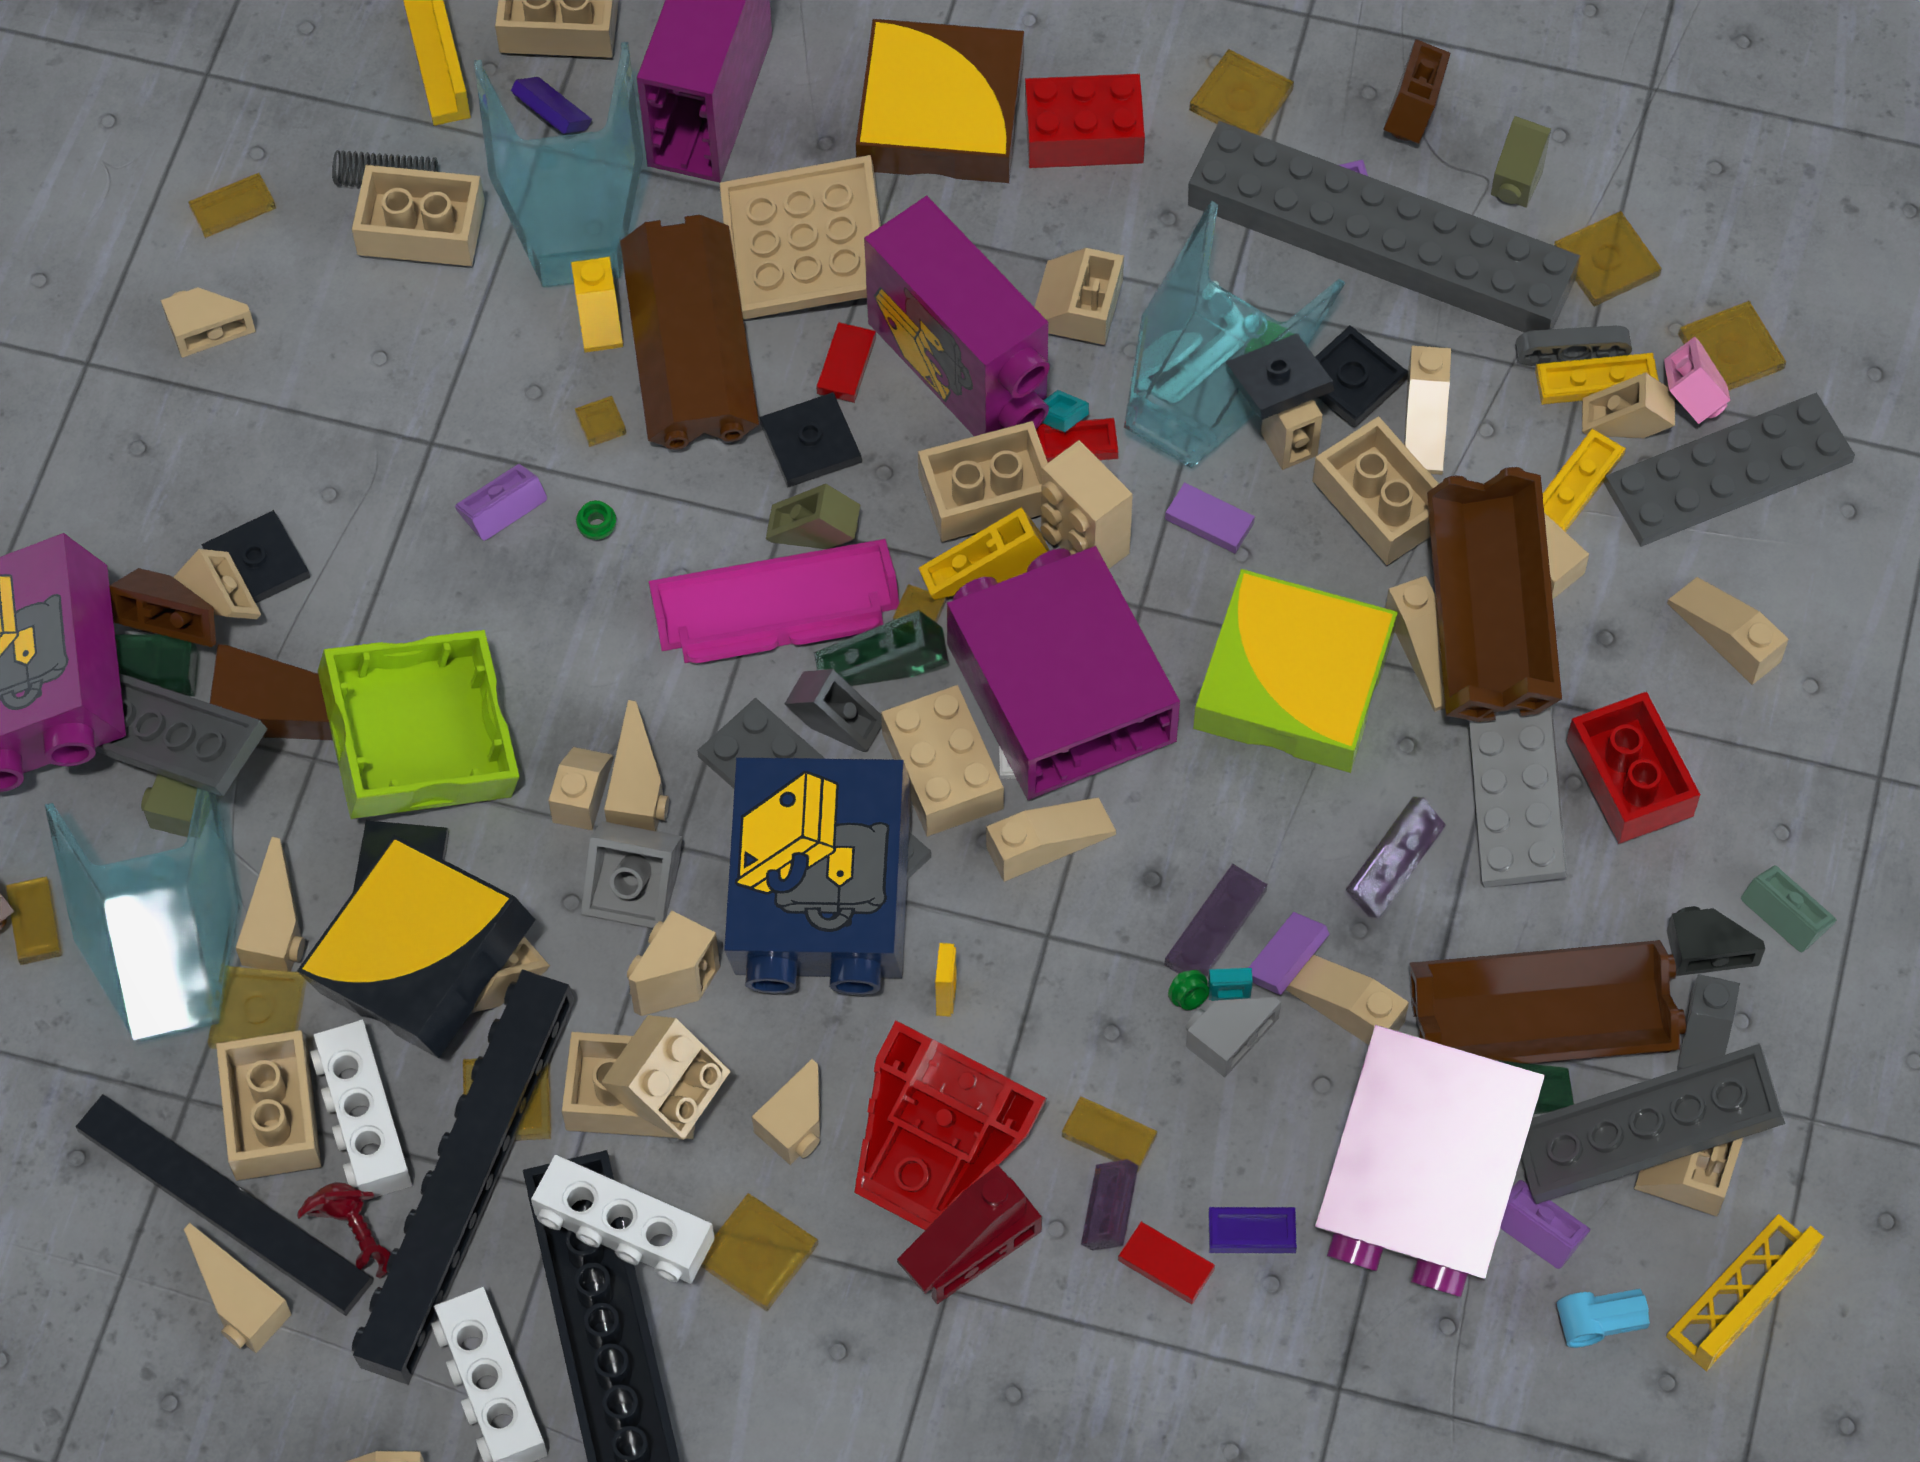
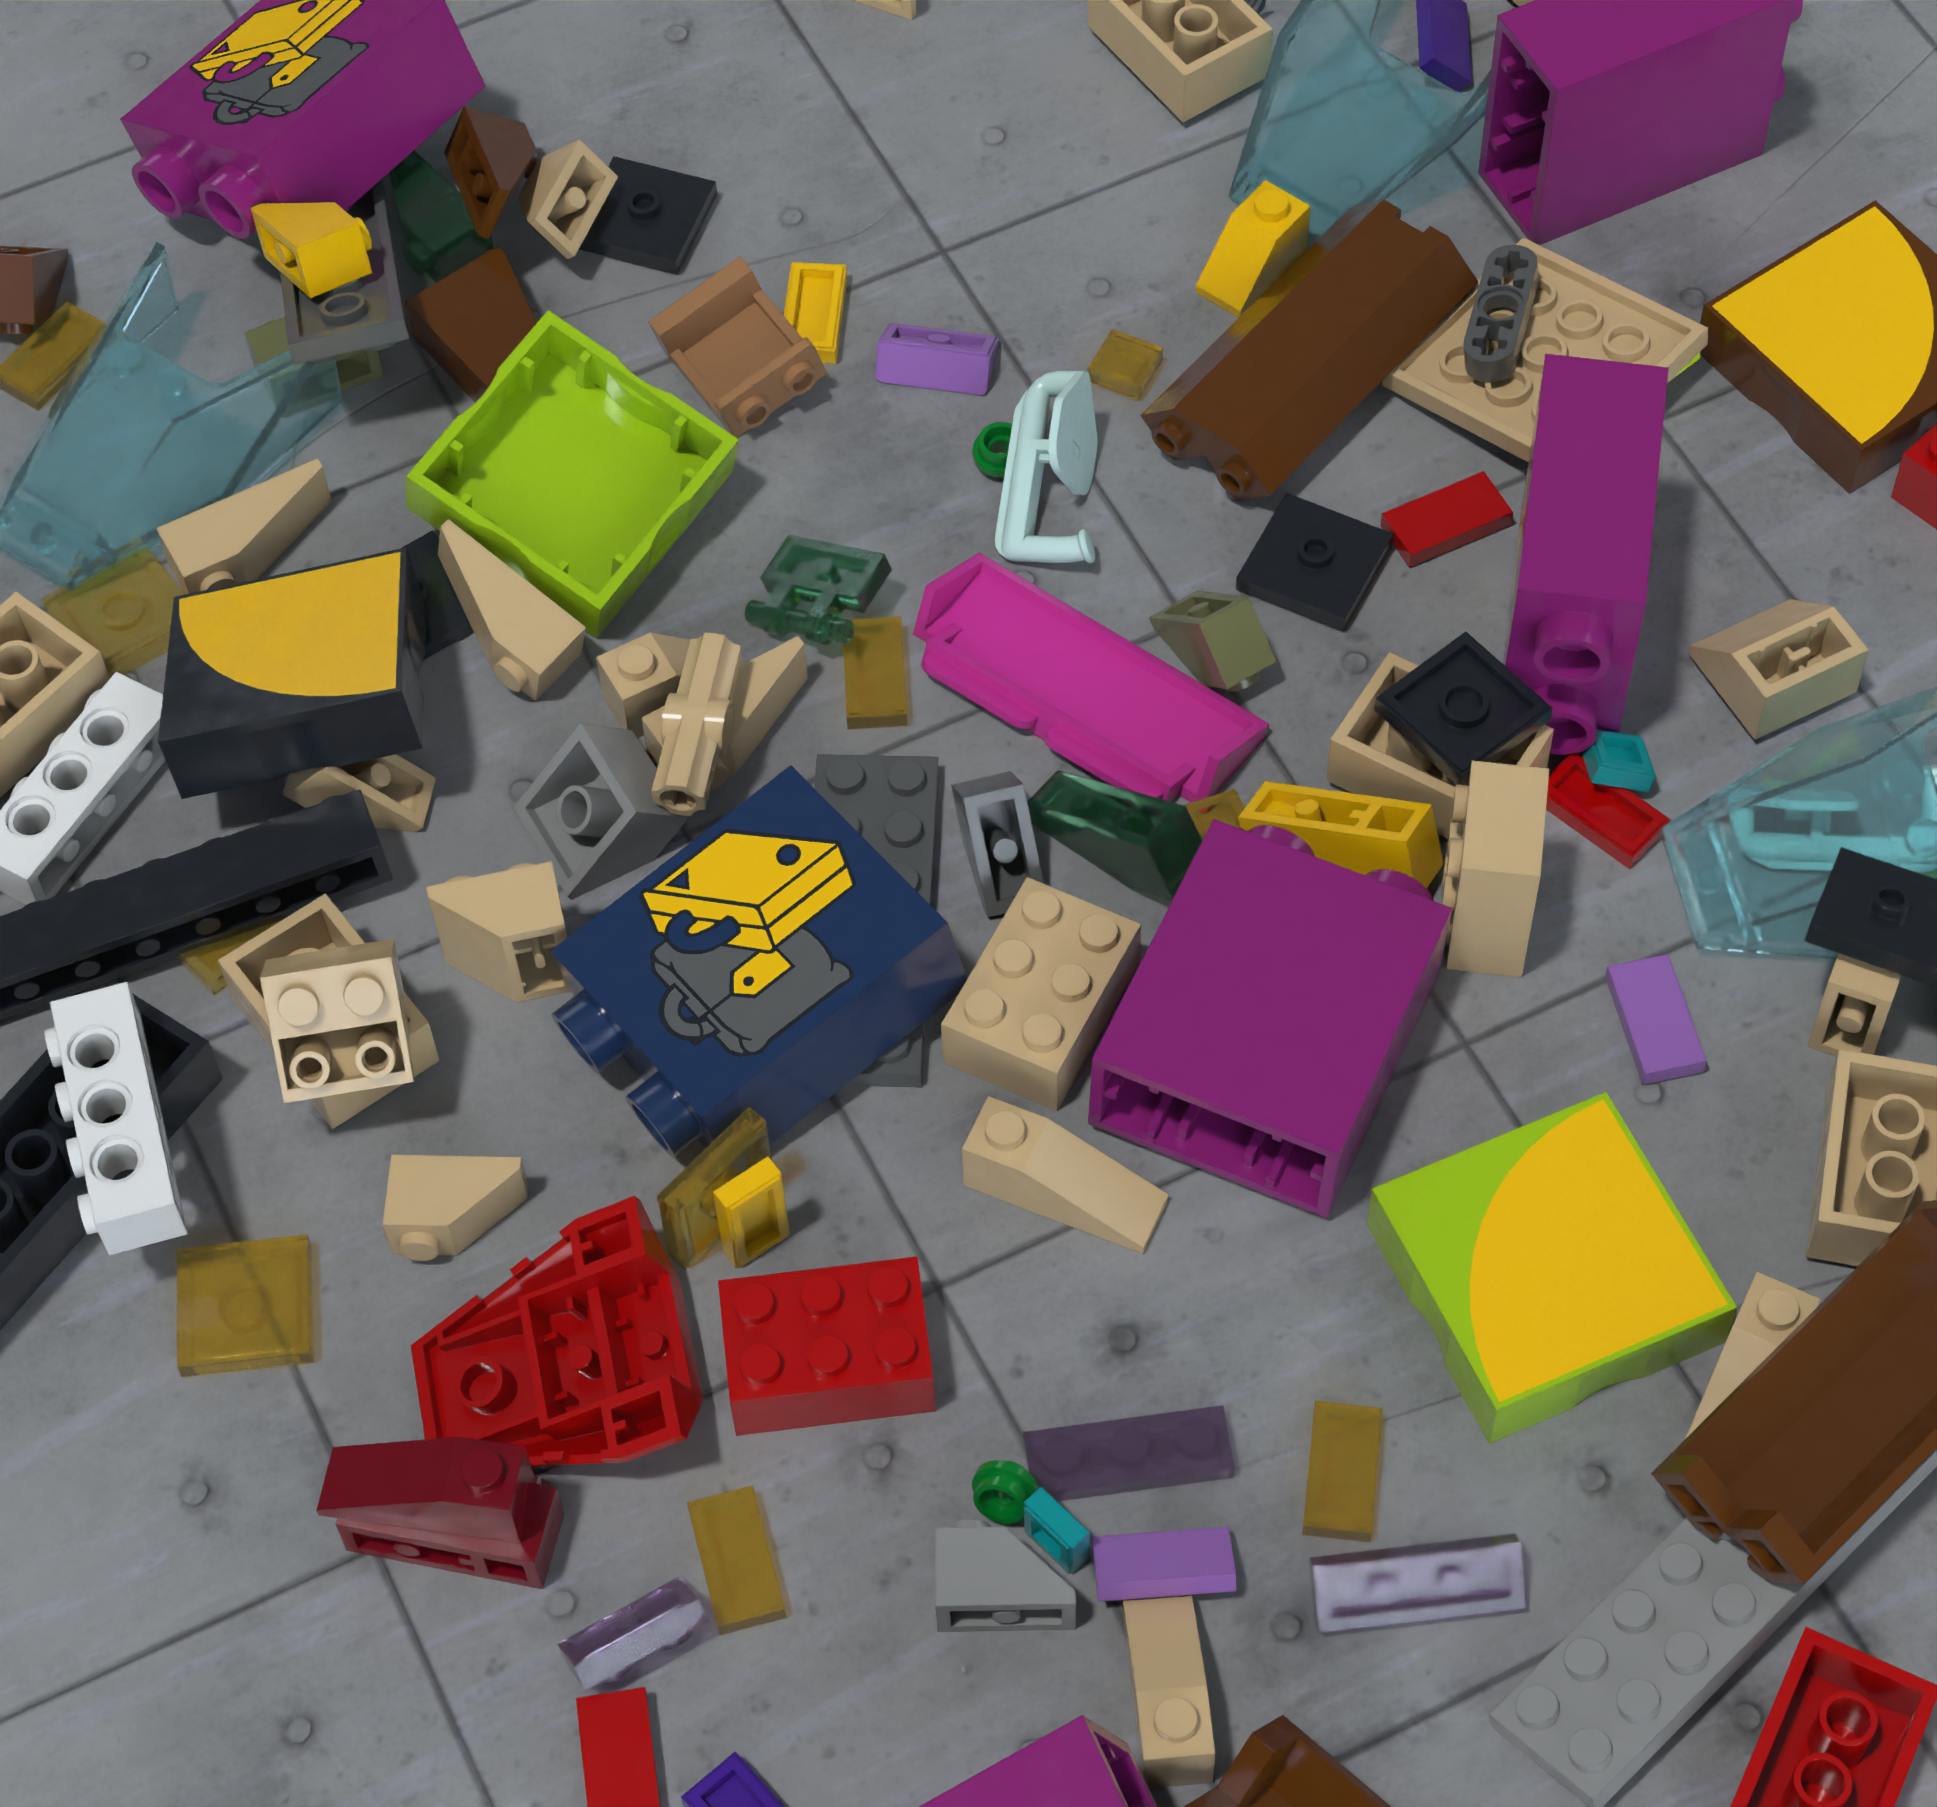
camera: 50 degrees right, 5 degrees down
none -> yellow slope [250,202,372,298]
none -> tan slope [438,519,586,702]
none -> medium nougat panel [648,256,827,438]
none -> tan piece [651,632,743,816]
none -> clear yellow tile [657,1107,772,1269]
none -> red brick [718,1256,936,1436]
none -> clear green plate [745,534,892,645]
none -> yellow tile [783,262,848,364]
none -> clear yellow tile [842,616,908,730]
none -> light aqua piece [995,371,1098,563]
none -> clear yellow tile [1302,1401,1382,1543]
none -> black plate [1374,631,1553,785]
none -> dark grey beam [1463,245,1538,382]

